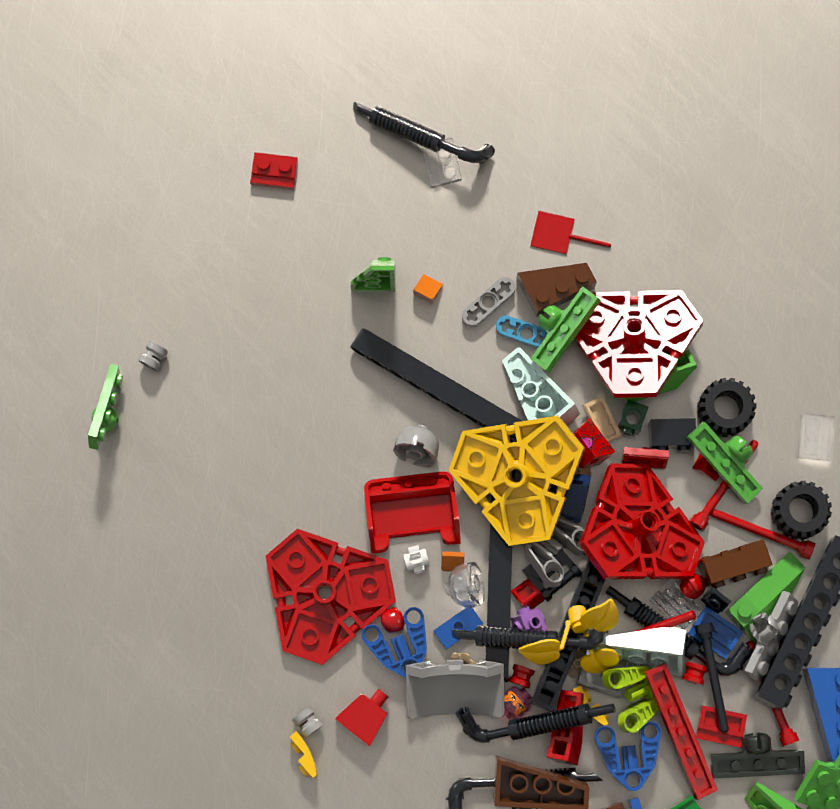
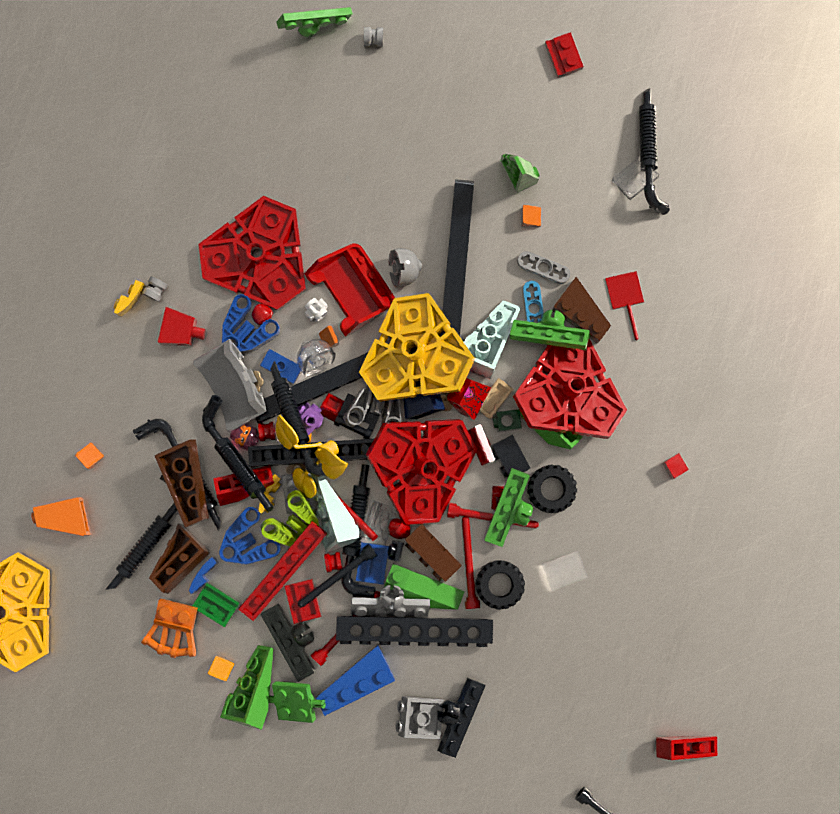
camera: 60 degrees right, 5 degrees up
none -> slope [663,453,689,479]

